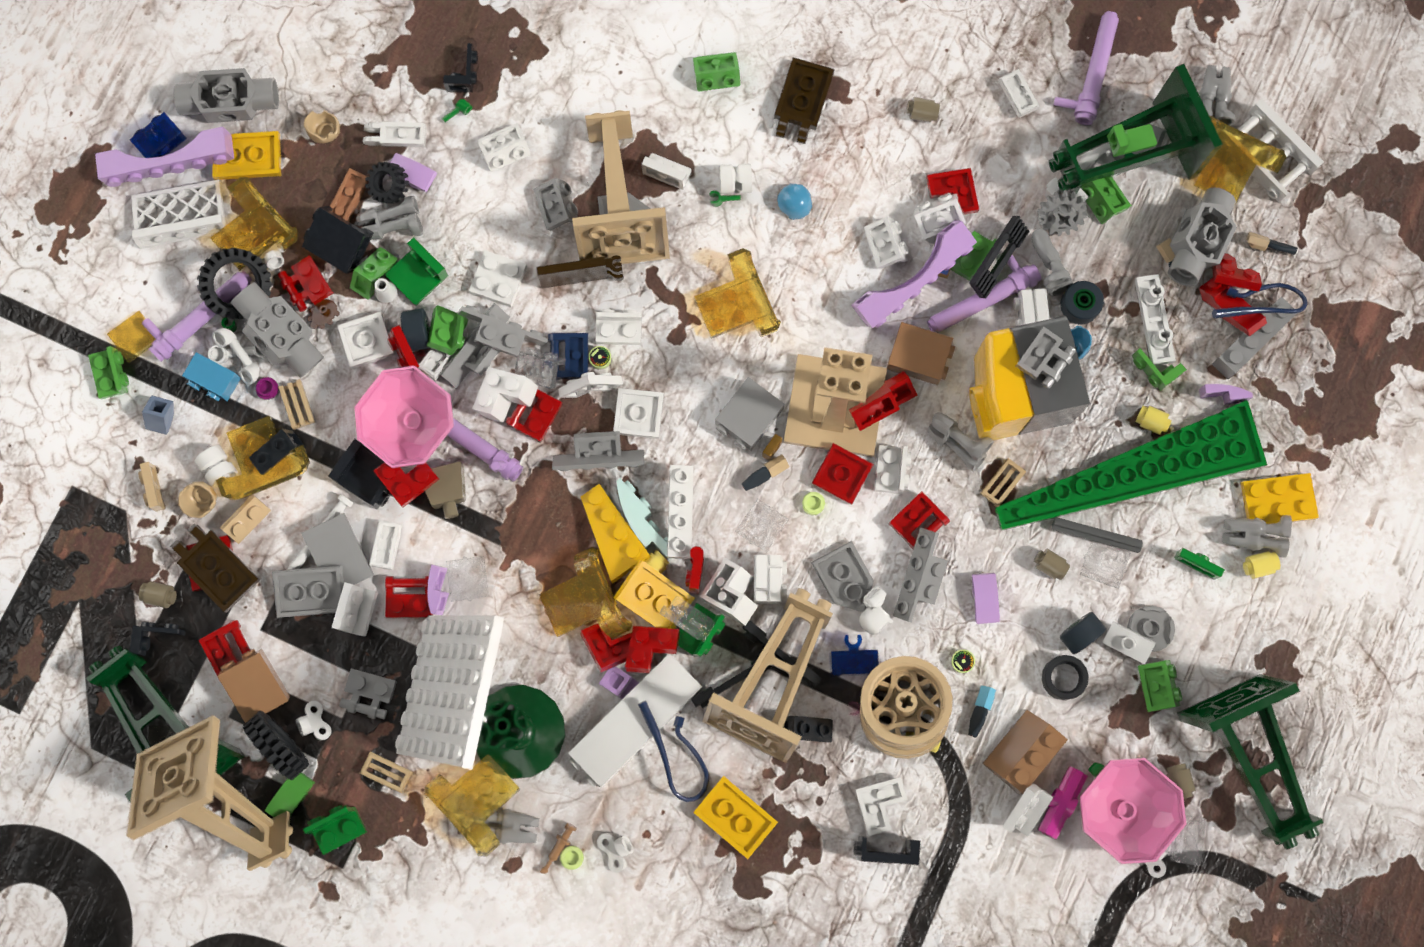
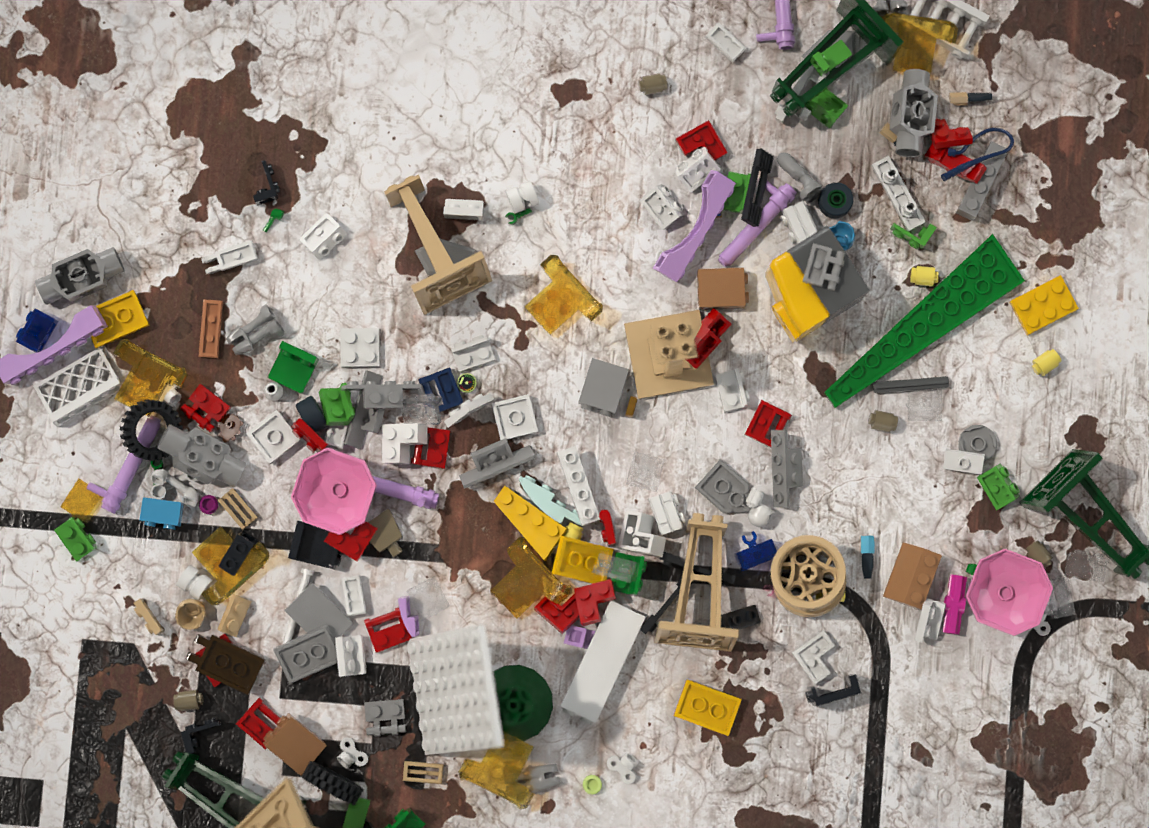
camera: 25 degrees left, 5 degrees up
sand blue brick [142,395,174,435] -> none
black panel [302,206,374,274] -> none
tan hair [303,110,340,144] -> none
bright green bracket [350,247,398,300] -> none
black tyre [365,162,409,203] -> none
lavender slope [388,153,437,192] -> none
light grey bracket [533,178,578,231] -> none
dark brown tile [536,255,624,288] -> none
medium nougat piece [540,823,577,874] -> none
dark blue piece [638,700,709,802] -> none
bright green bracket [693,52,740,91] -> none
piece [742,454,789,491] -> none
dark brown tile [774,57,835,144] -> none
dark azure hair [777,184,812,220] -> none
yellowish green tile [802,492,825,516] -> none
red plate [812,443,874,505] -> none
light grey piece [928,412,994,472] -> none
tile [951,650,975,673] -> none
lavender slope [972,573,1000,624] -> none
tan tile [980,458,1026,507] -> none
light grey gear [1037,190,1087,236] -> none
black tyre [1041,655,1089,700] -> none
black wheel [1060,612,1106,654] -> none
green plate [1174,548,1225,580] -> none
lavender slope [1199,384,1253,405] -> none
light grey piece [1222,515,1292,558] -> none
none -> clear bracket [1064,549,1109,582]

